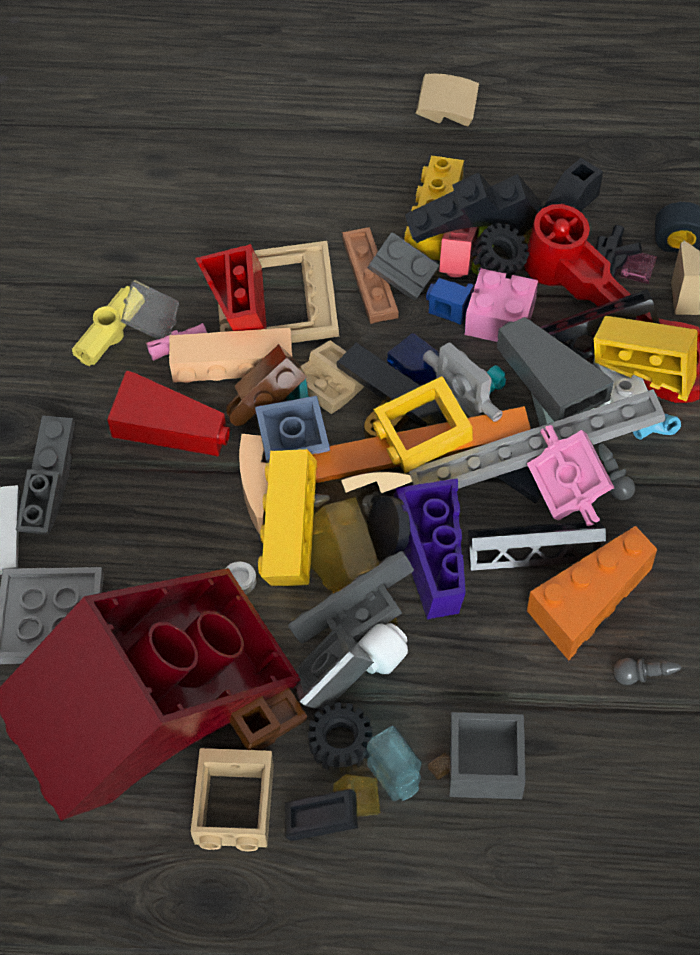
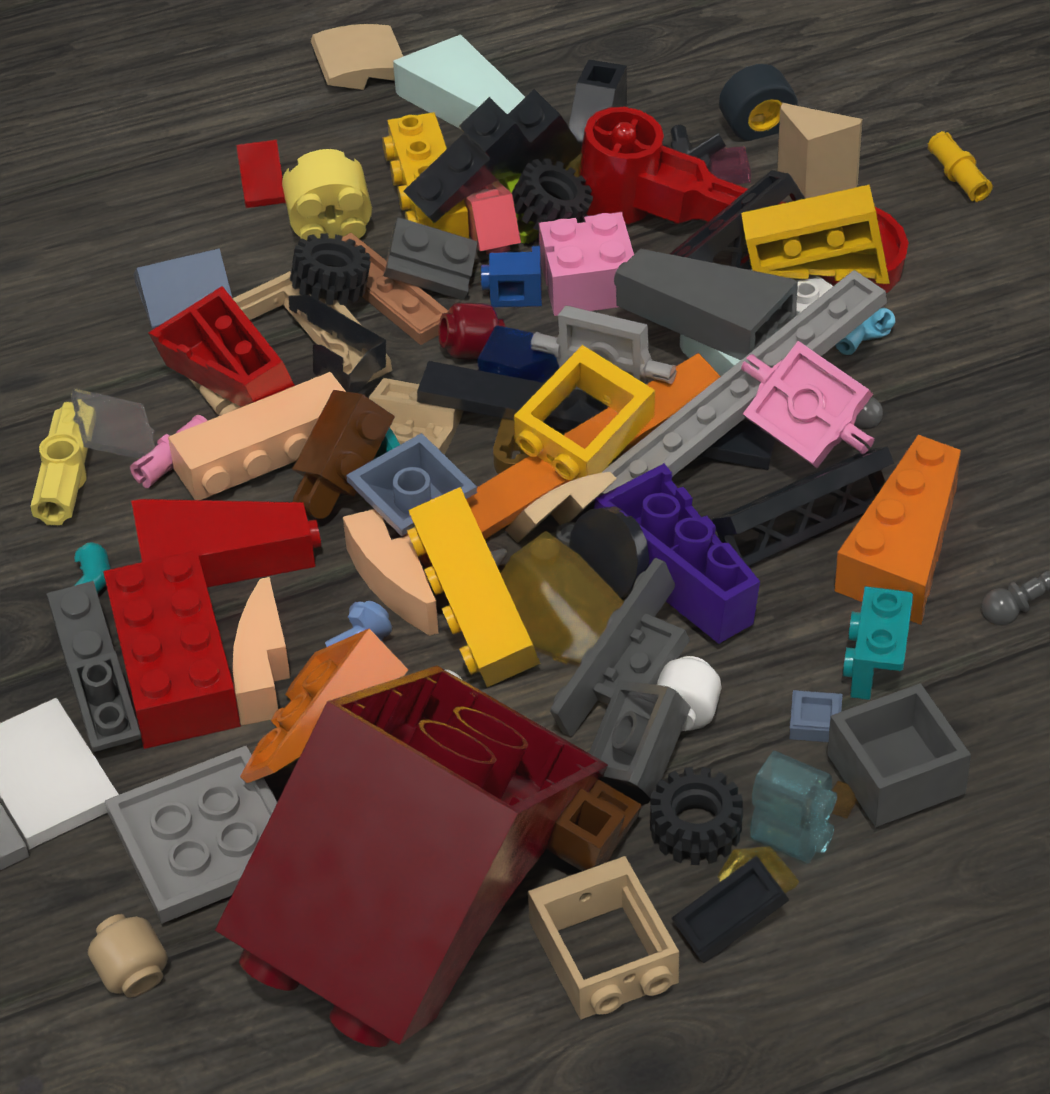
camera: 25 degrees left, 10 degrees down
none -> teal arm [74,542,111,594]
none -> red brick [103,550,241,749]
none -> sand blue slope [133,248,232,330]
none -> light nougat slope [233,577,290,726]
none -> red slope [236,139,286,208]
none -> orange wedge [240,628,408,783]
none -> light yellow brick [282,149,372,240]
none -> black piece [289,295,386,393]
none -> black tyre [290,233,371,305]
none -> medium blue plate [325,601,392,647]
none -> light aqua slope [393,35,525,129]
none -> dark red head [438,303,505,360]
none -> sand blue tile [789,690,842,742]
none -> teal bracket [843,586,913,700]

